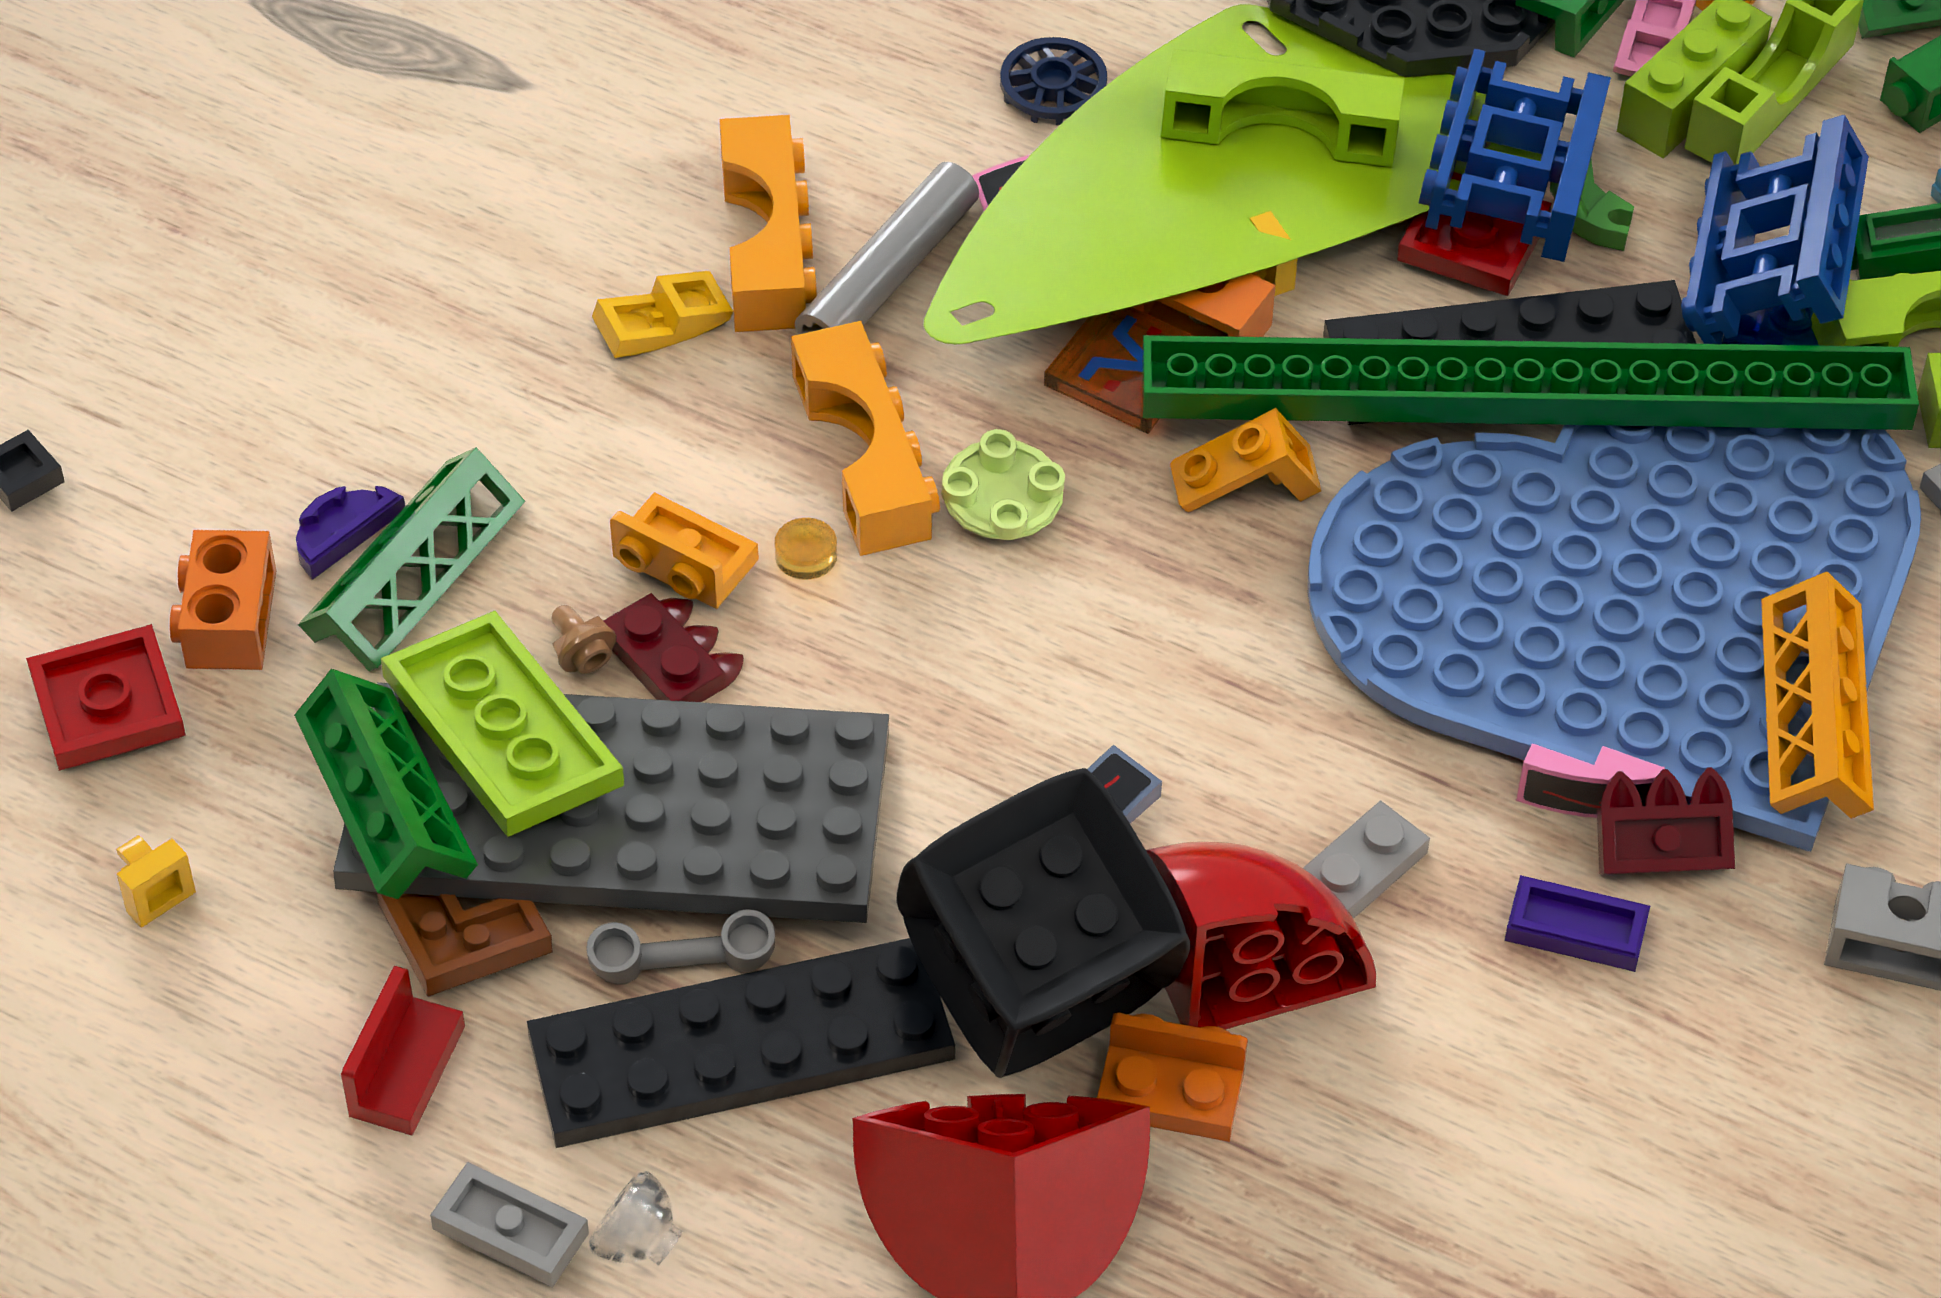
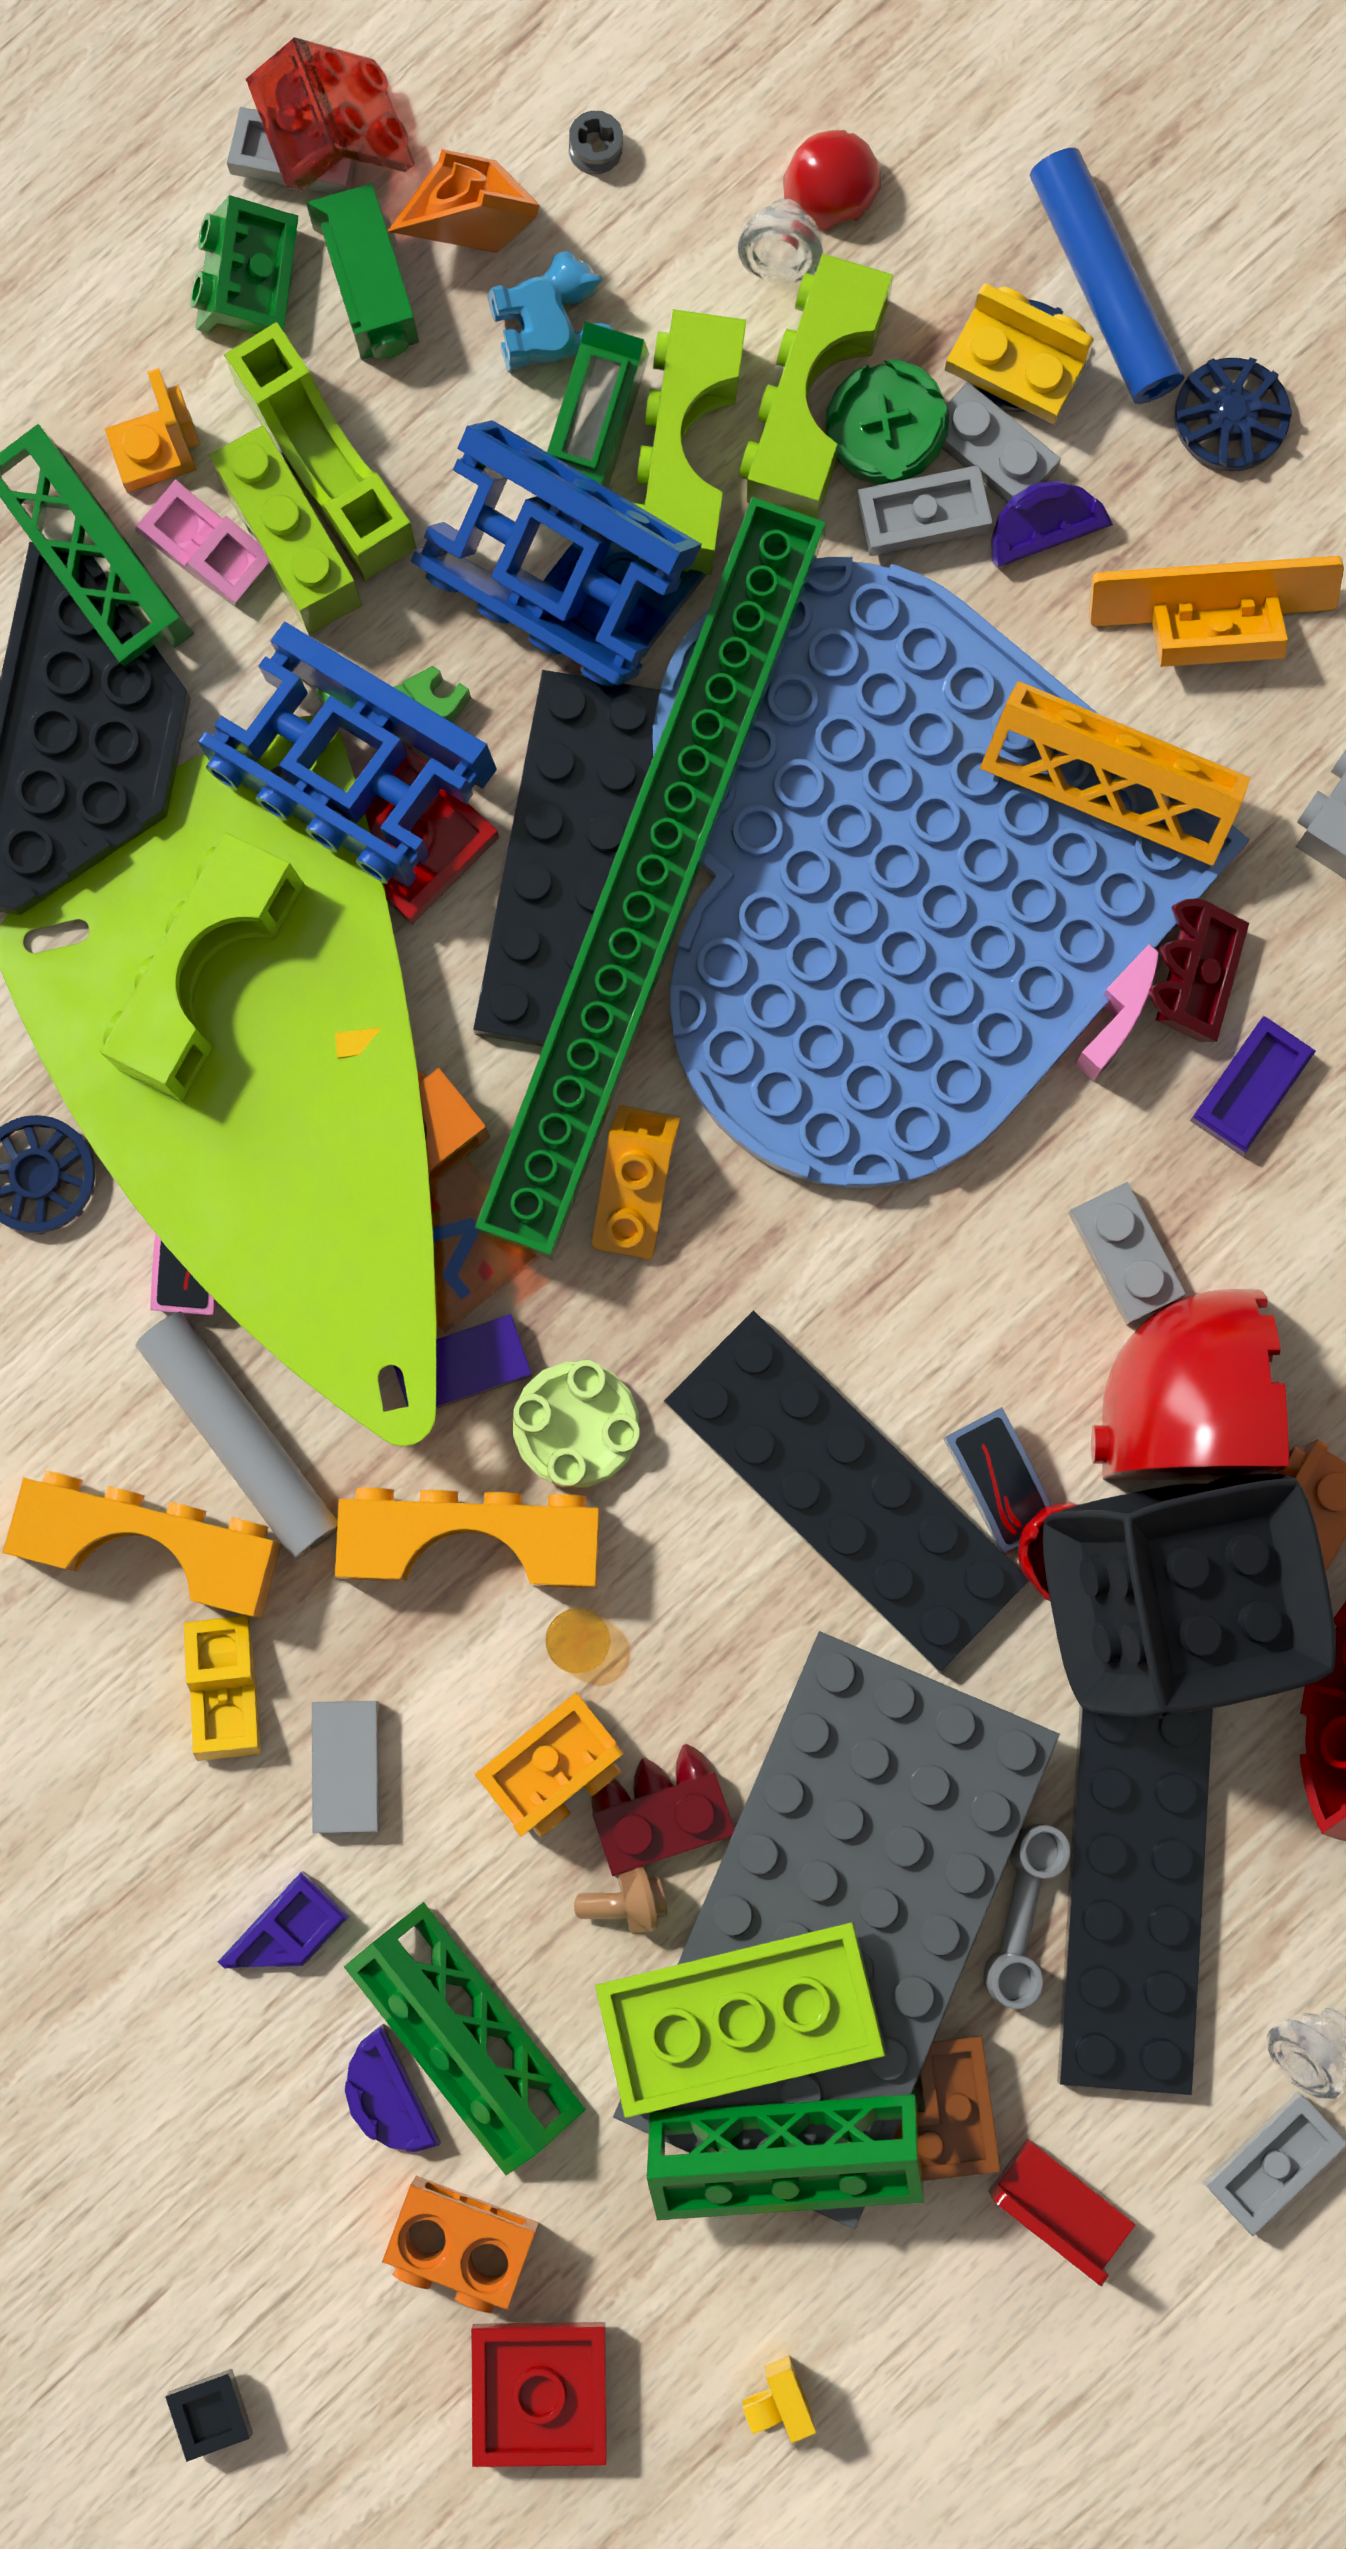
camera: 65 degrees left, 30 degrees up
none -> dark purple tile [217,1871,350,1969]
none -> light grey tile [312,1701,380,1833]
none -> dark purple tile [393,1314,532,1409]
none -> black plate [664,1310,1029,1673]

